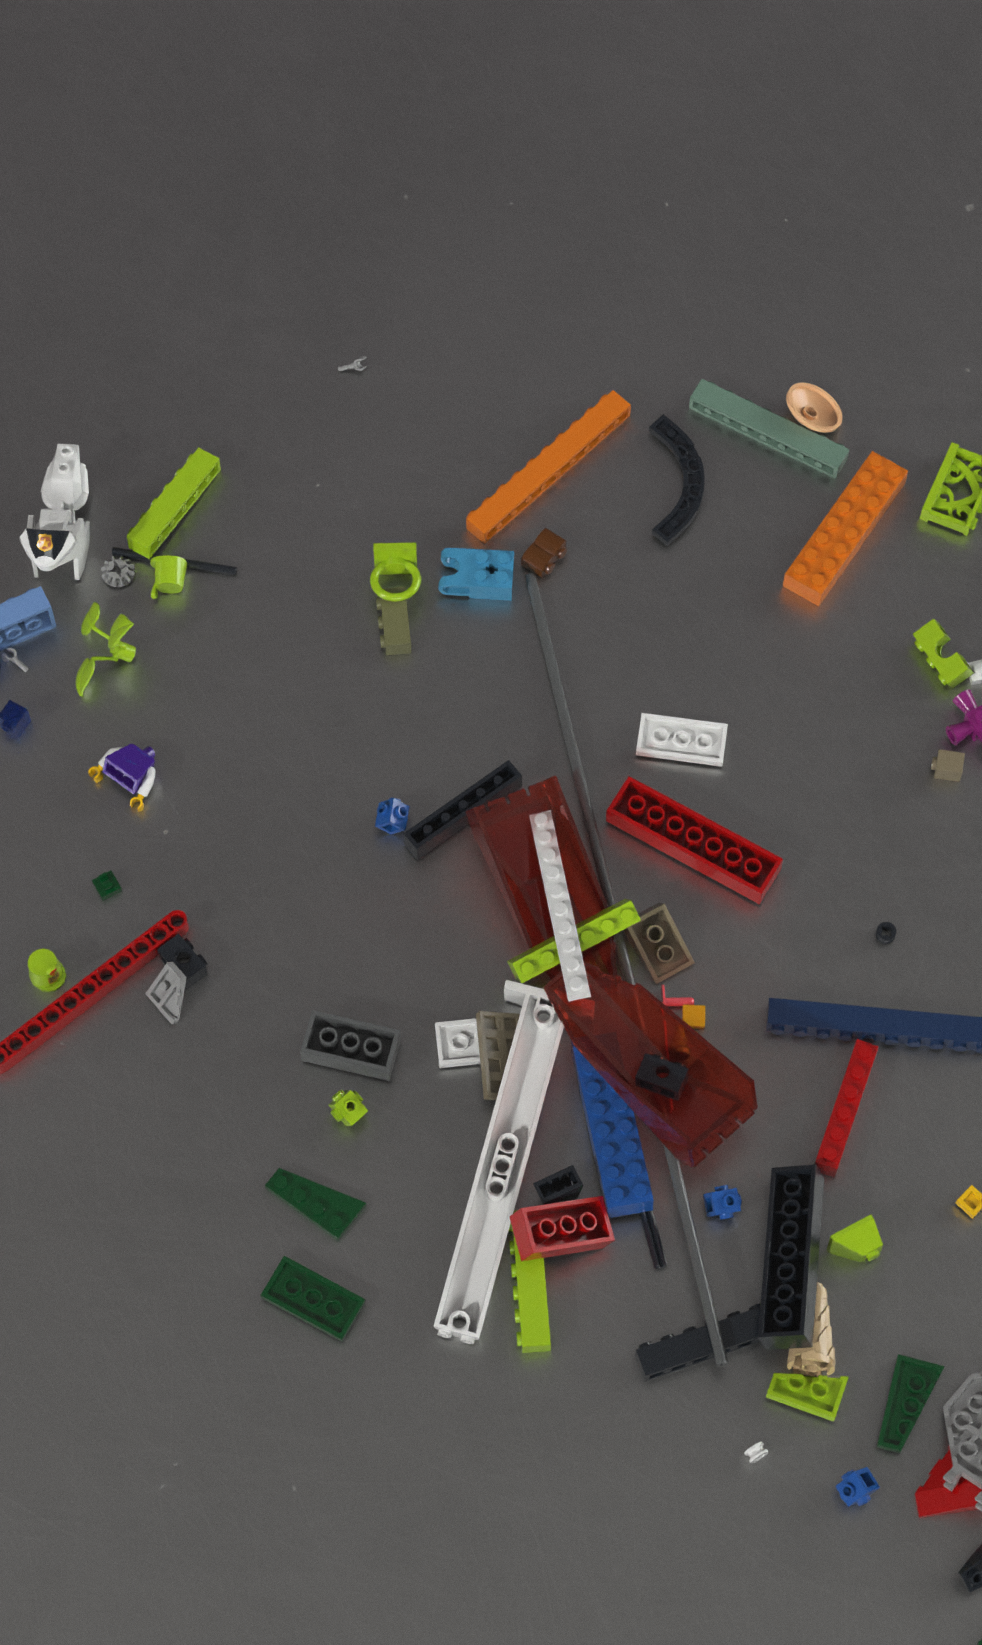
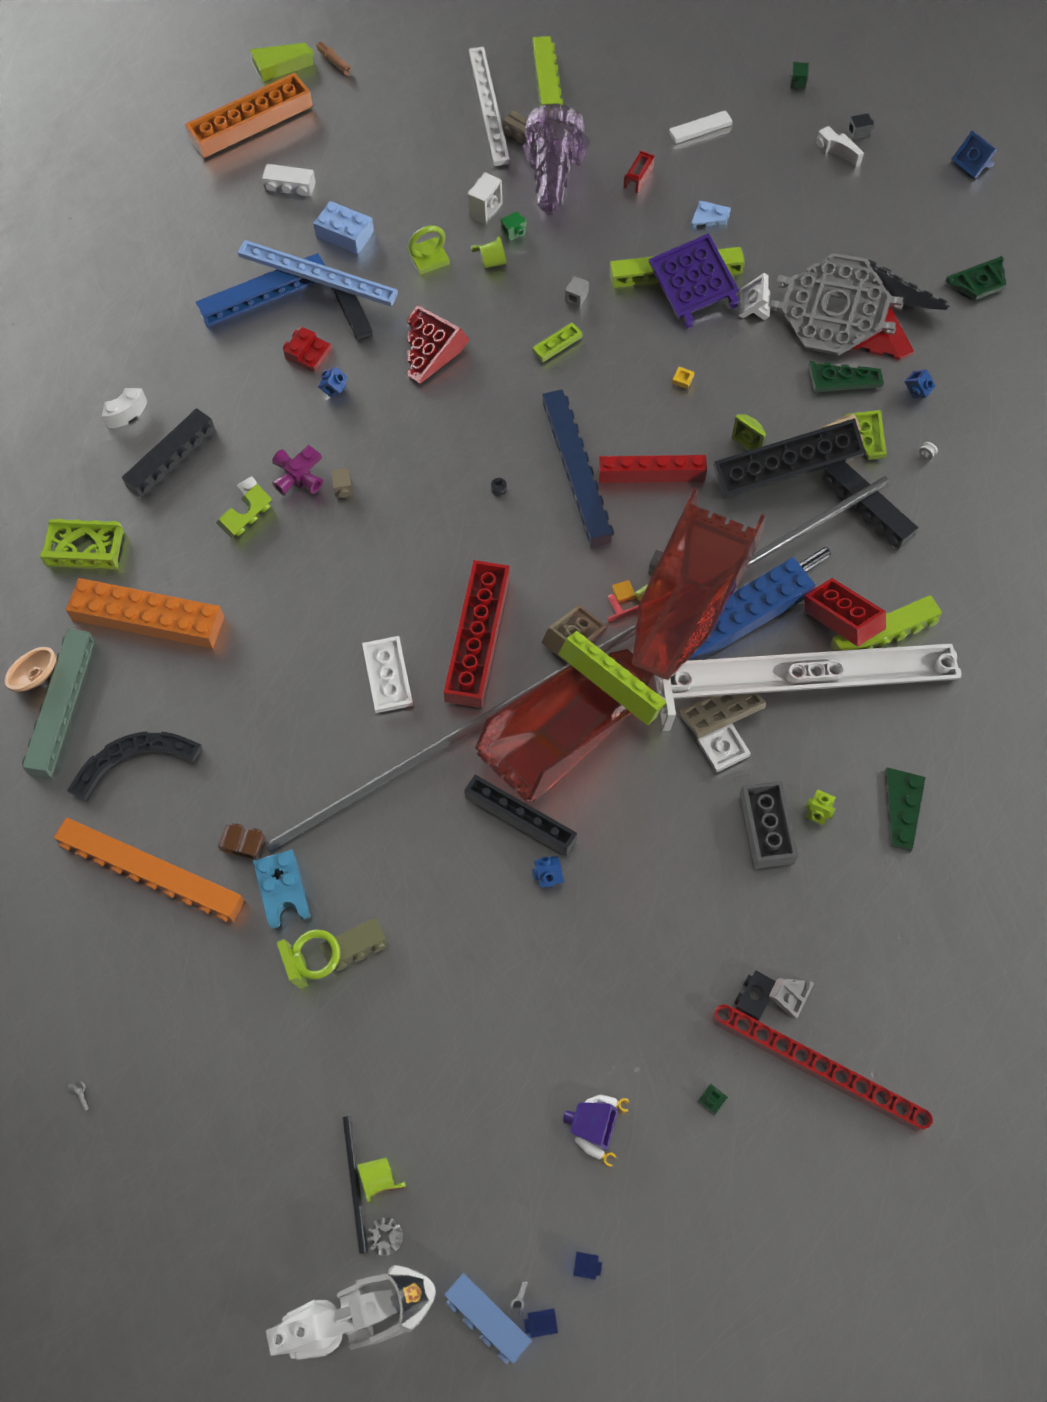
camera: 110 degrees left, 0 degrees up
lime hat [28,948,66,992] -> none
lime plant [76,602,136,697] -> none
lime brick [126,447,221,559] -> none
dark green plate [260,1256,366,1342] -> none
white plate [529,810,591,1002] -> none
black torso [533,1165,583,1205] -> none
black brick [635,1053,689,1101] -> none
blue brick [703,1185,742,1220] -> none

